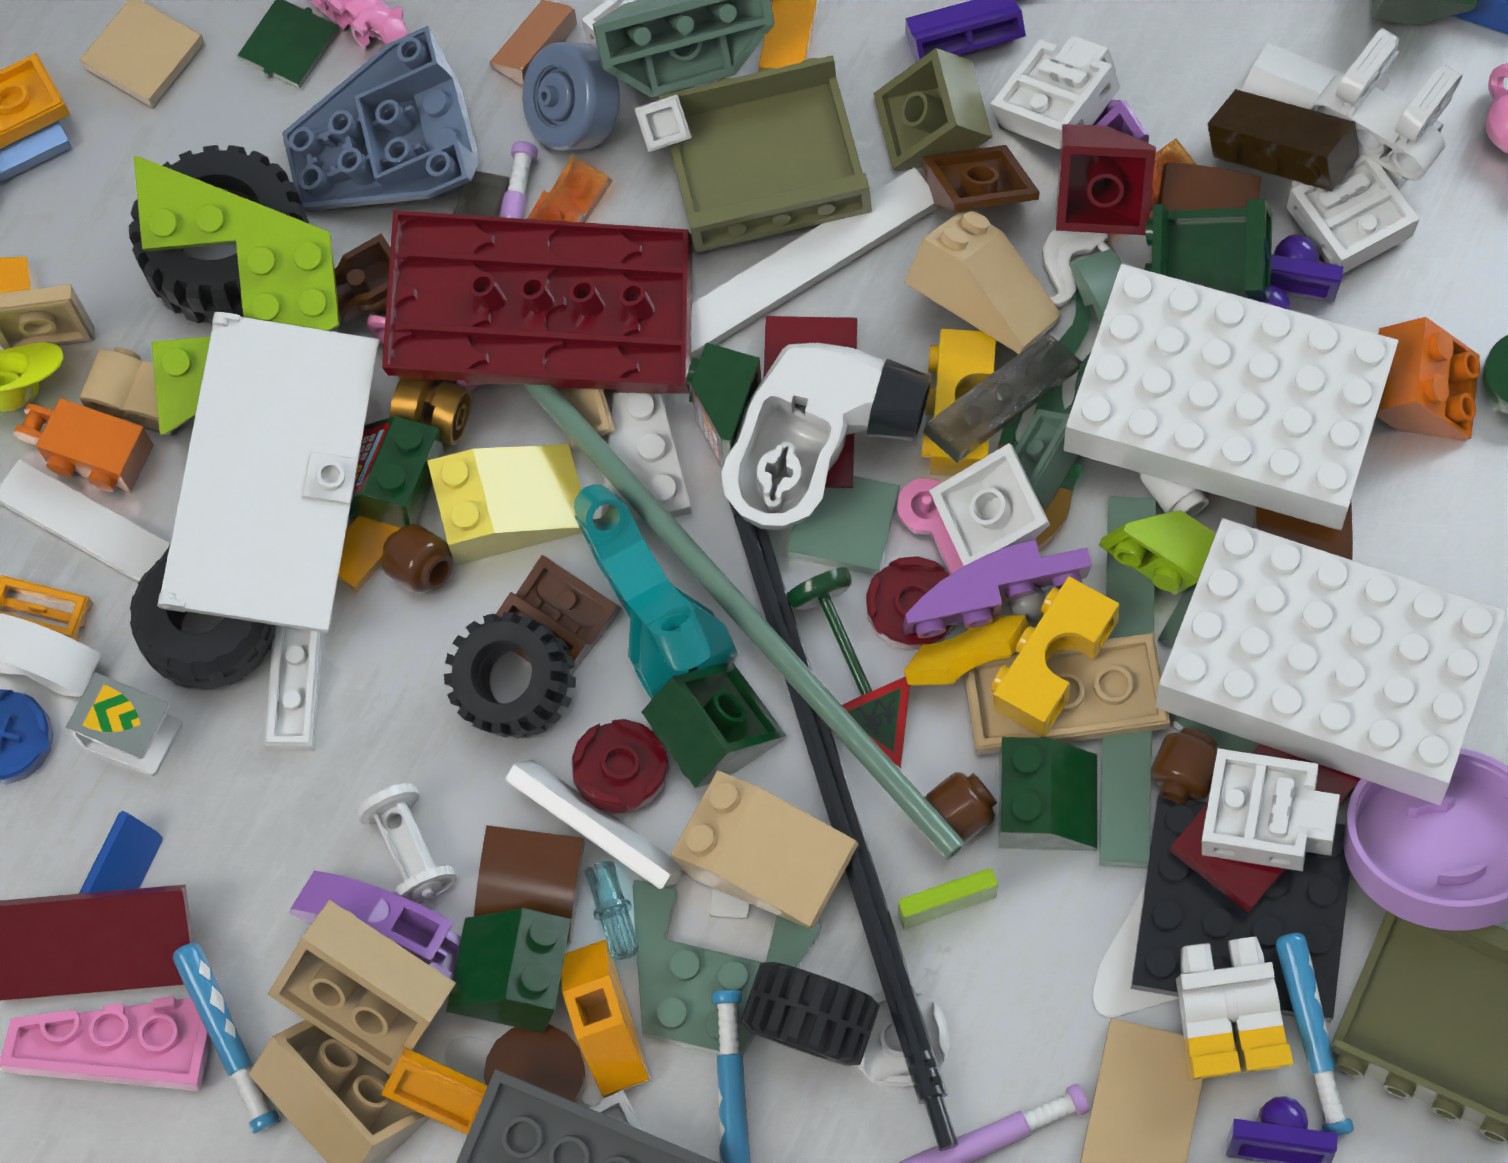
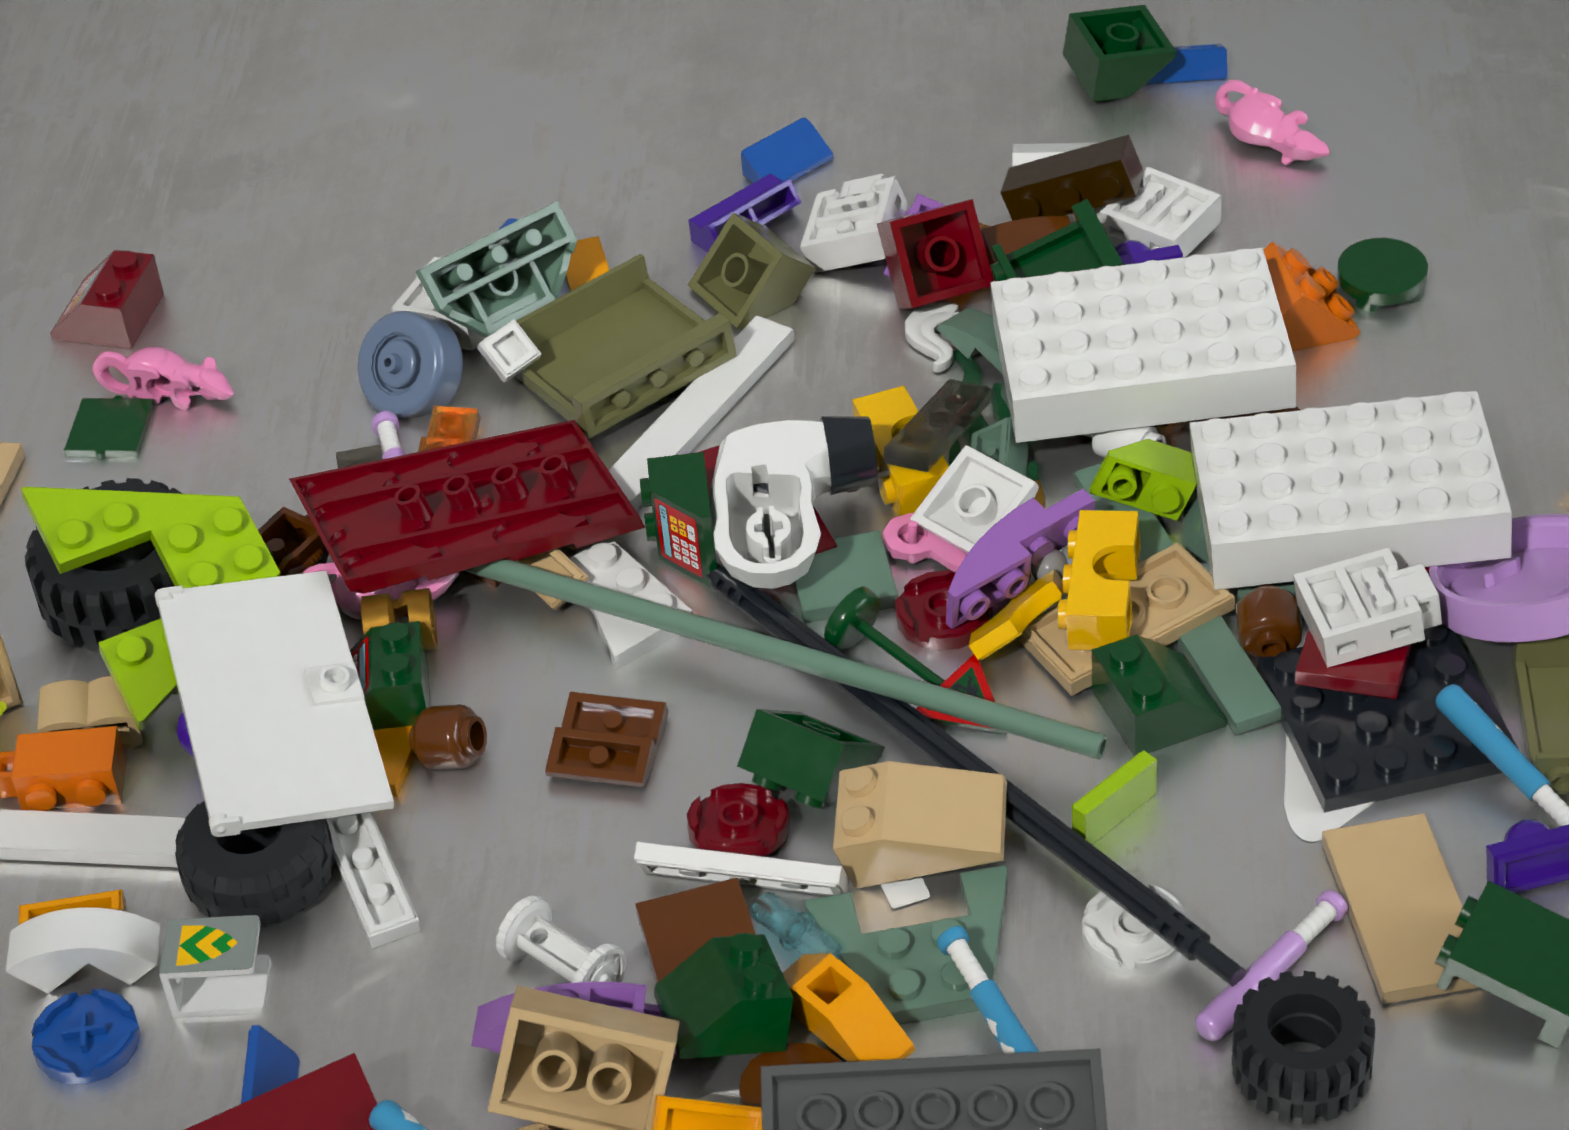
camera: 25 degrees left, 25 degrees down
sand blue wedge [282,26,480,211] -> none
light yellow slope [427,444,582,565] -> none
black tyre [444,612,576,739] -> none
nougat slope [489,0,577,86] -> none
teal connector [574,484,738,699] -> none
black tyre [740,962,880,1066] -> none
tan slope [904,210,1062,354] -> none
reddish brown slope [922,145,1040,212] -> none
reddish brown head [925,772,998,843] -> none
white hips [1176,937,1293,1081] -> none
white piece [1309,28,1463,190] -> none

